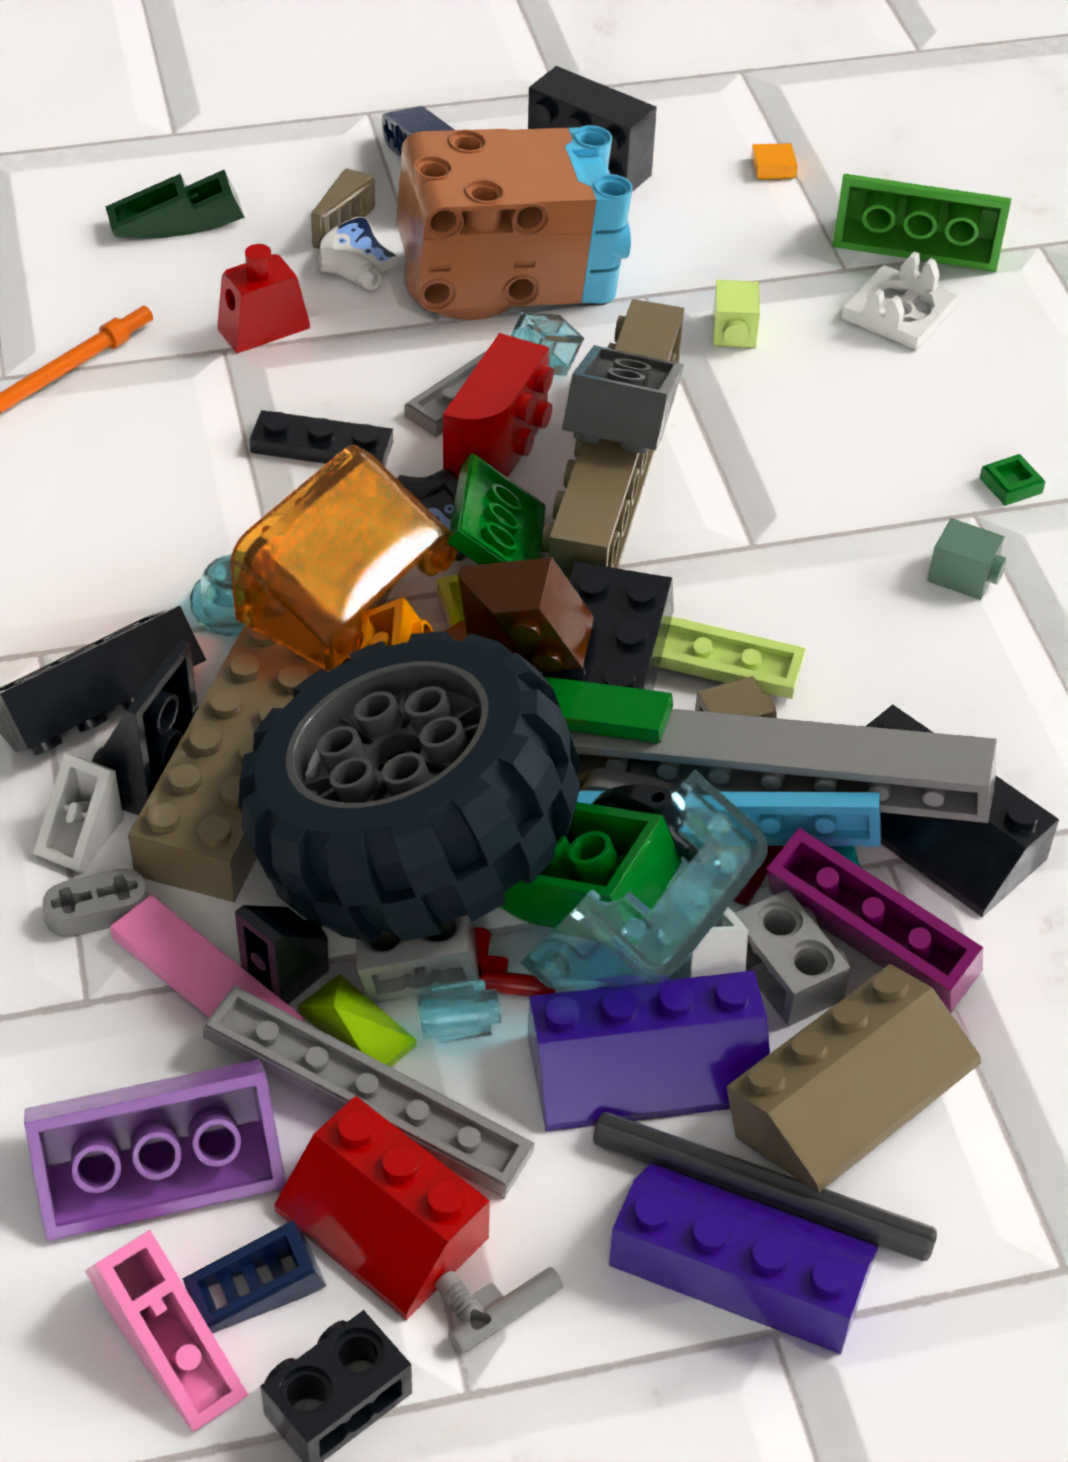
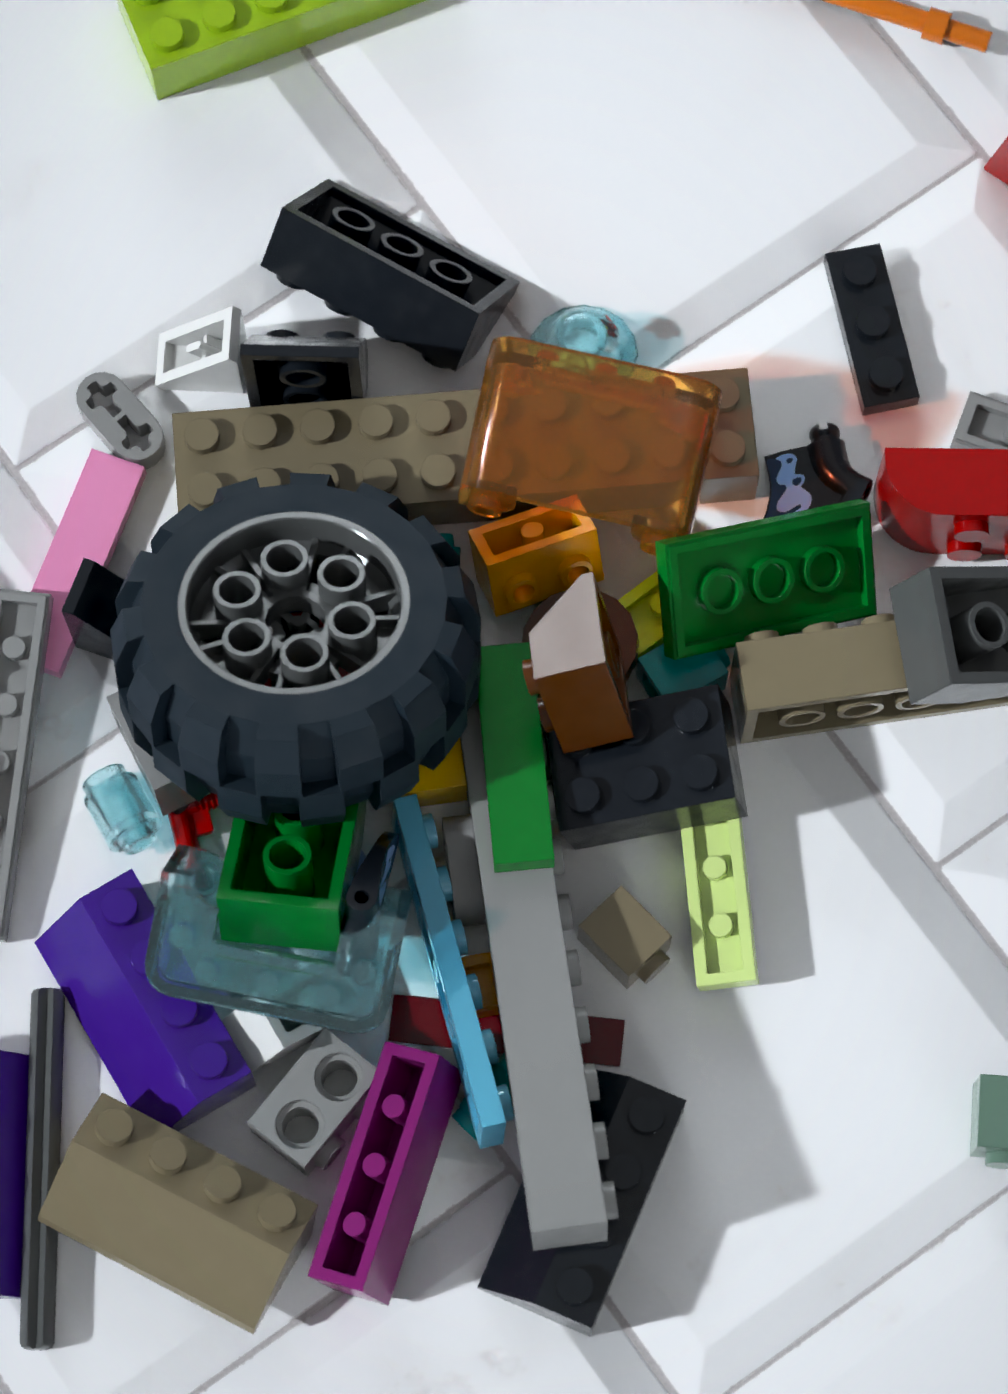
camera: 70 degrees right, 25 degrees up
lime slope [298,974,417,1067] -> none

